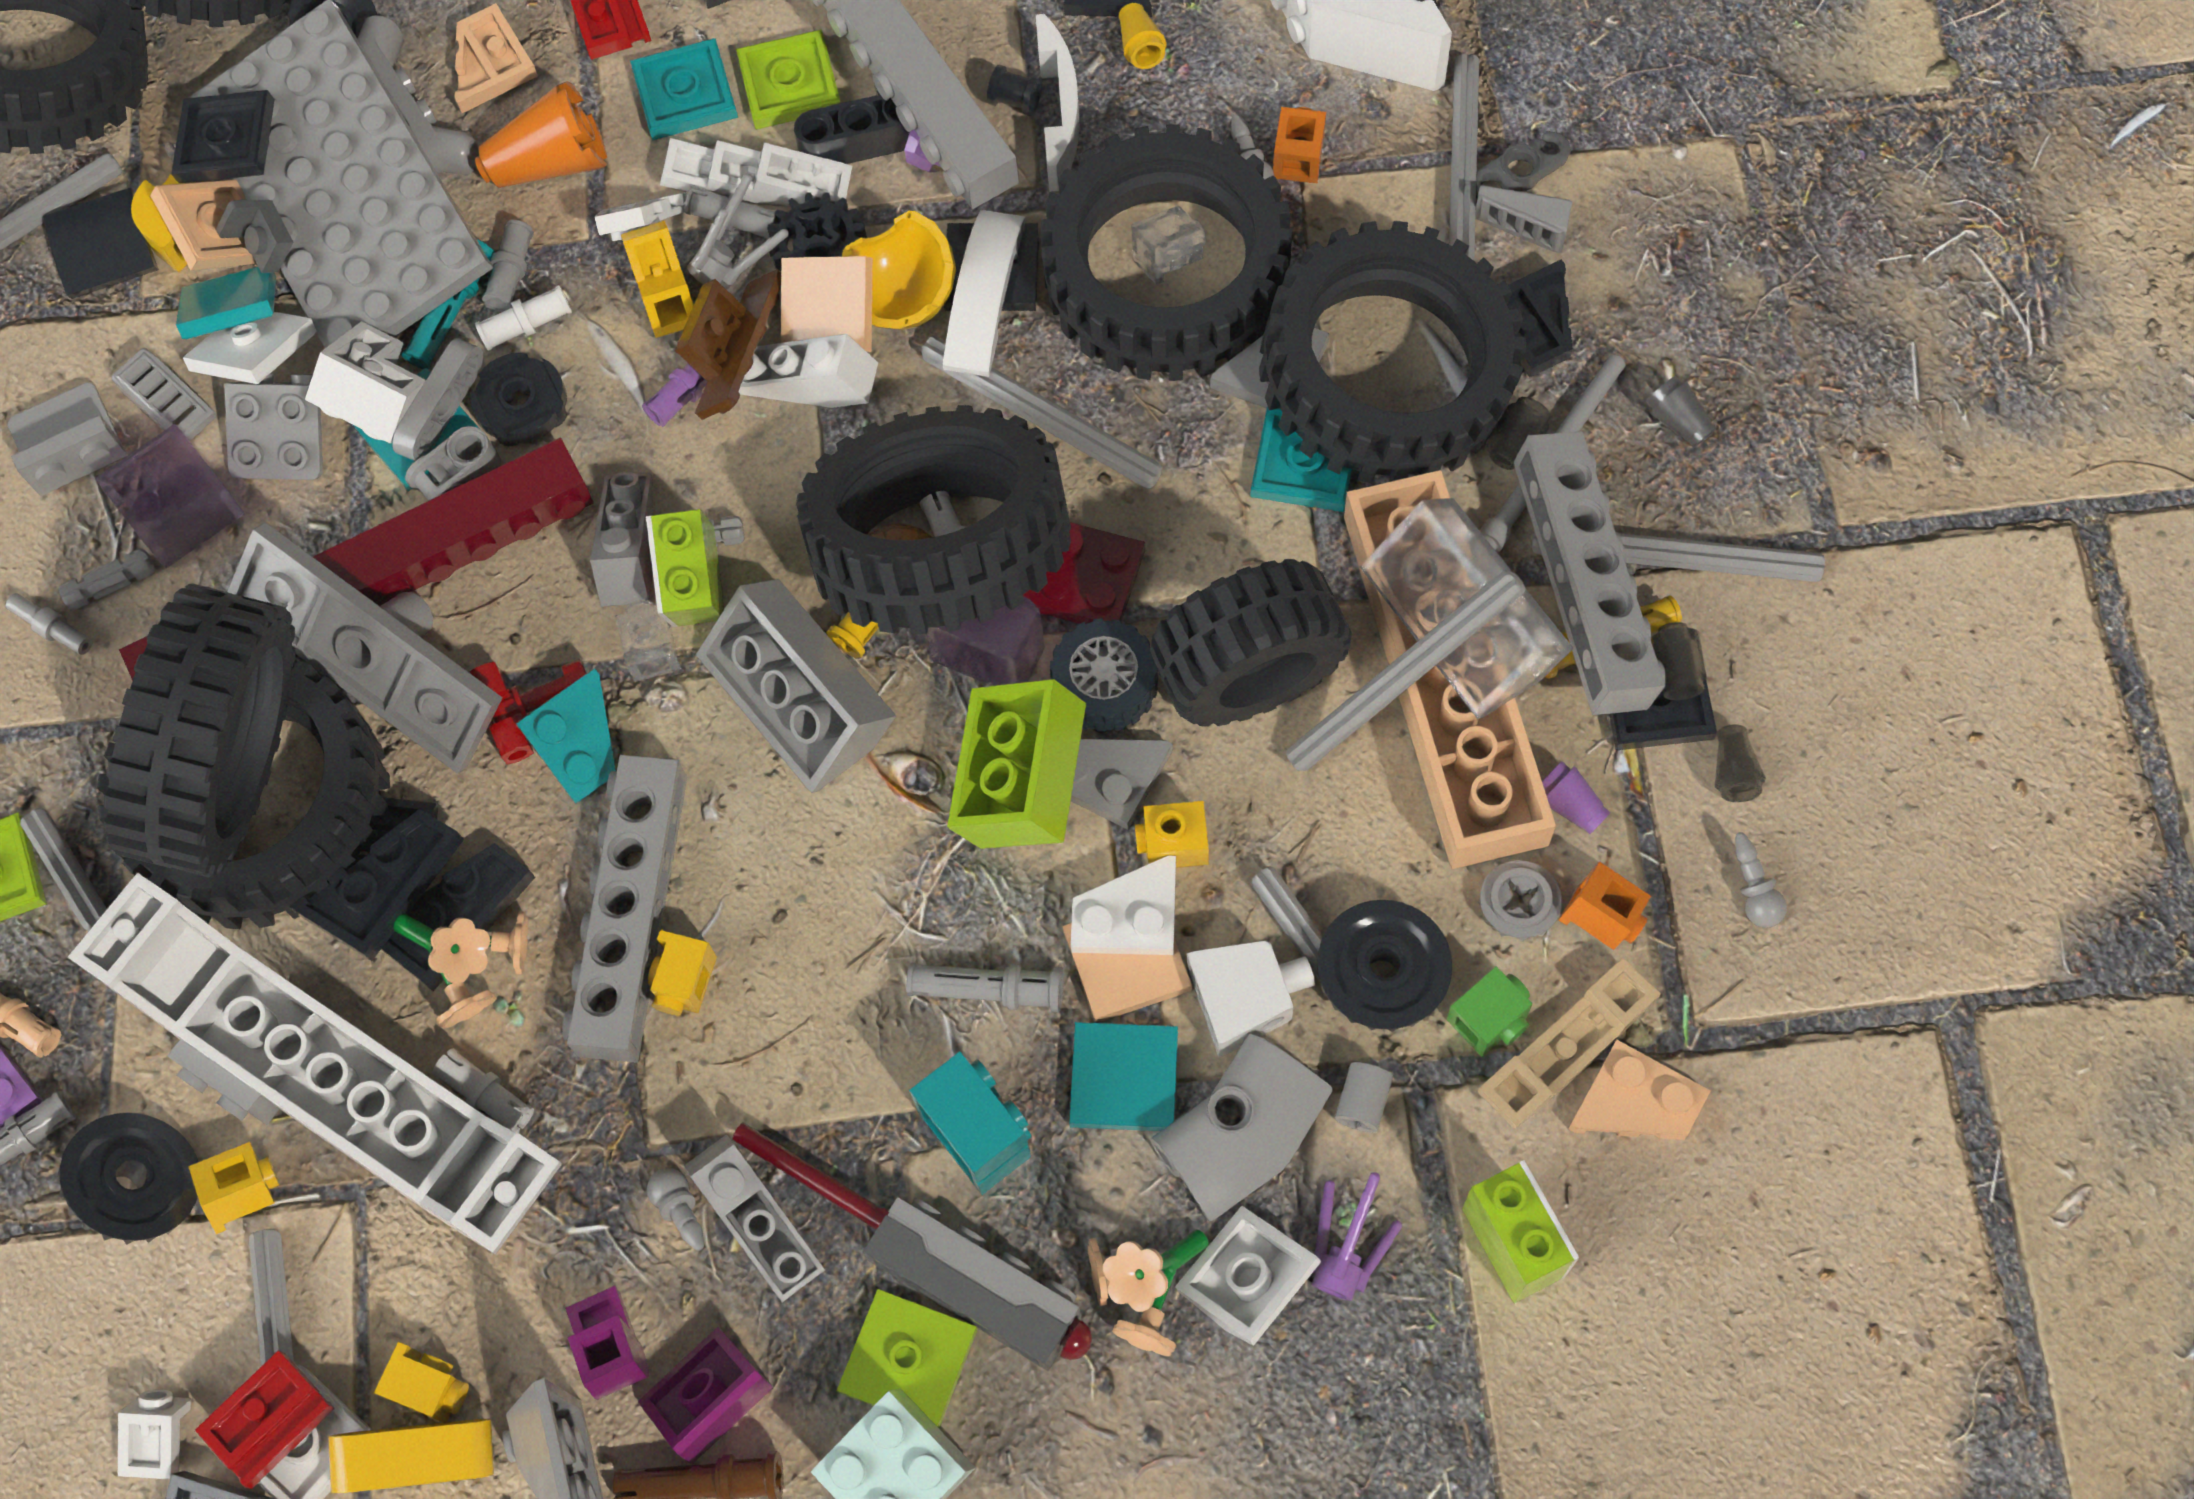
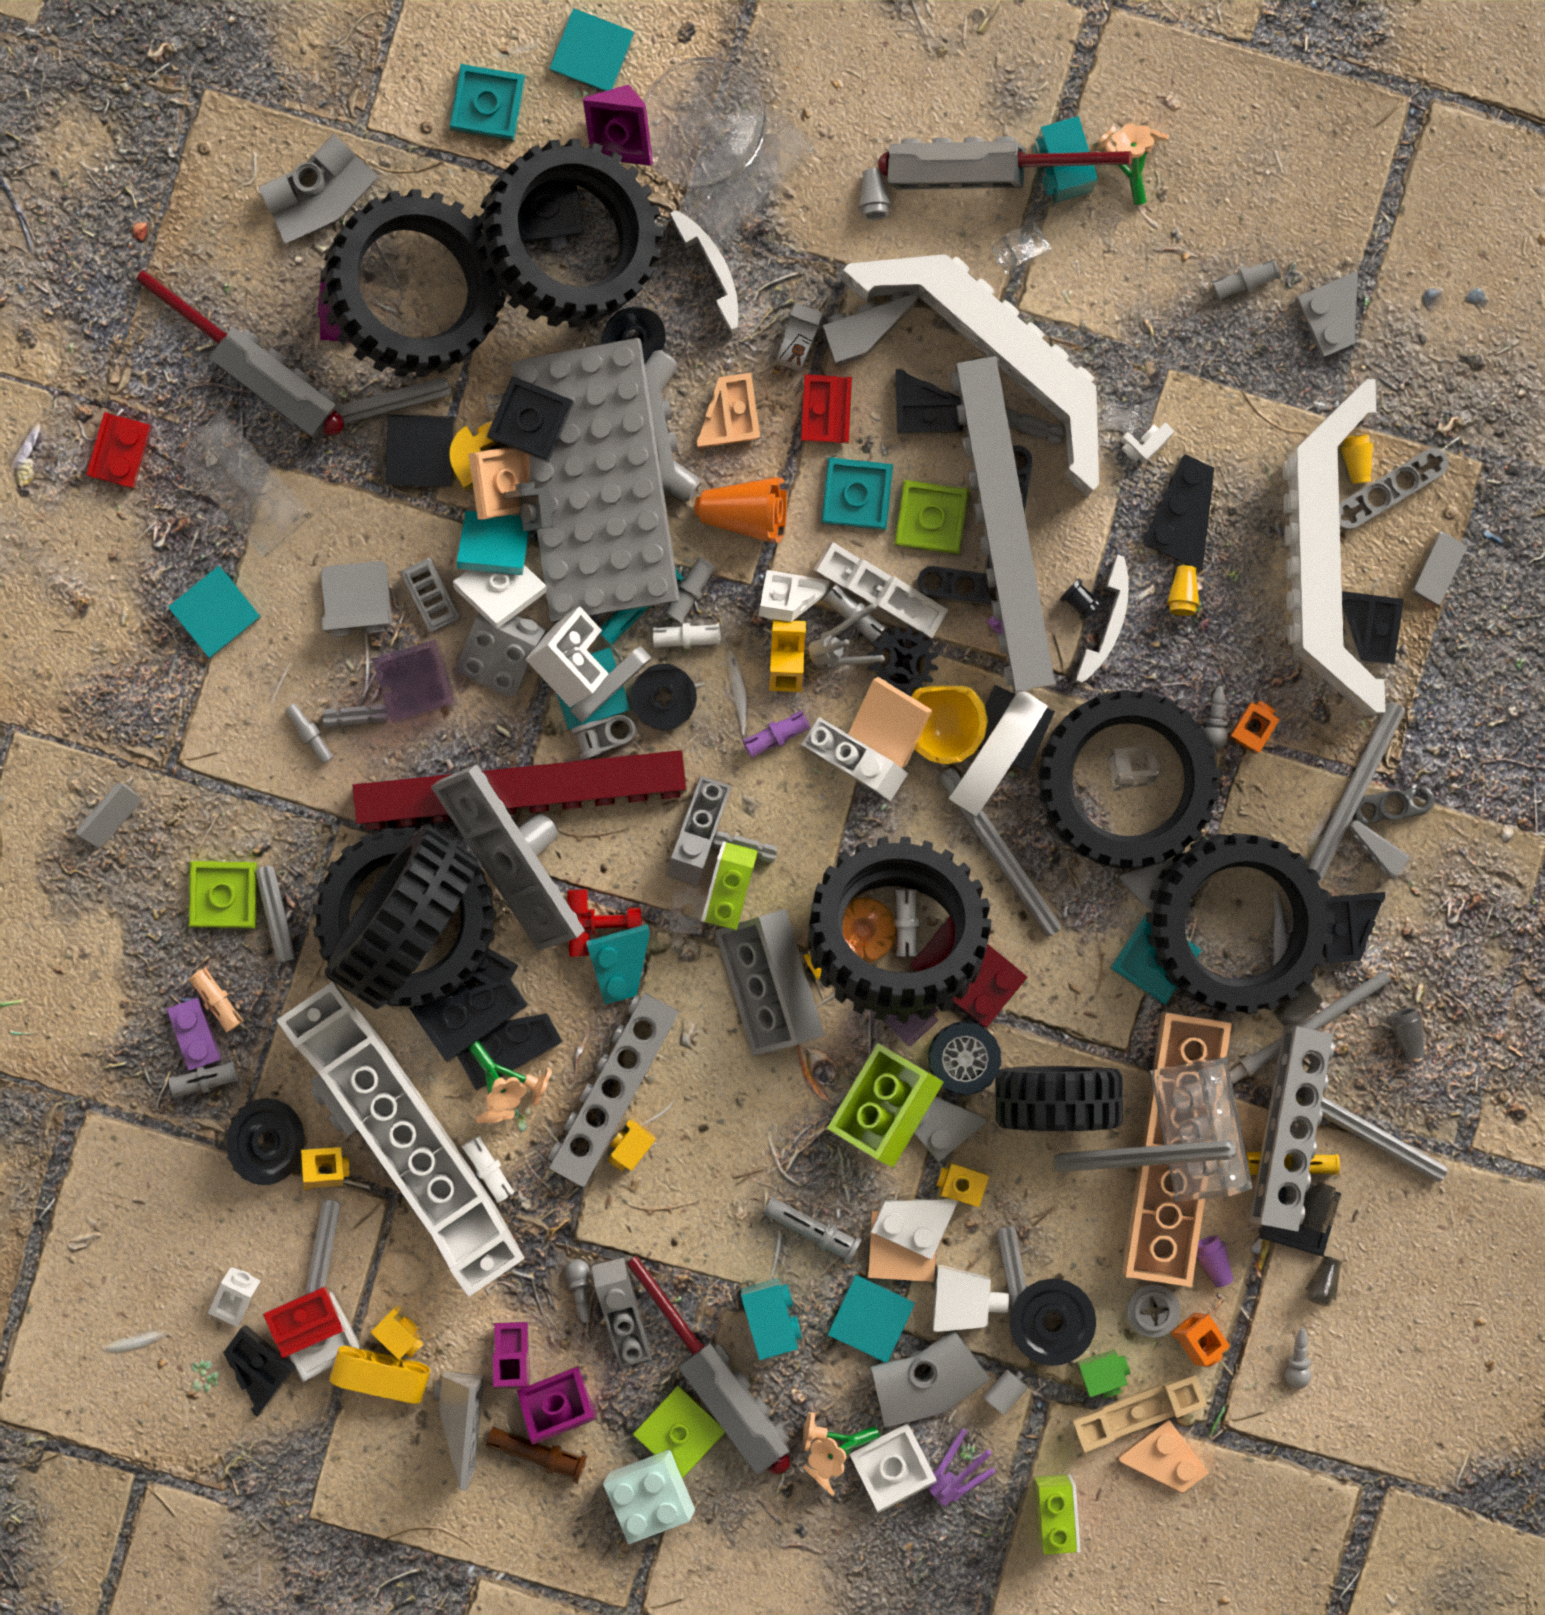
camera: 15 degrees right, 20 degrees up
reddish brown bracket [675,269,781,420] -> none

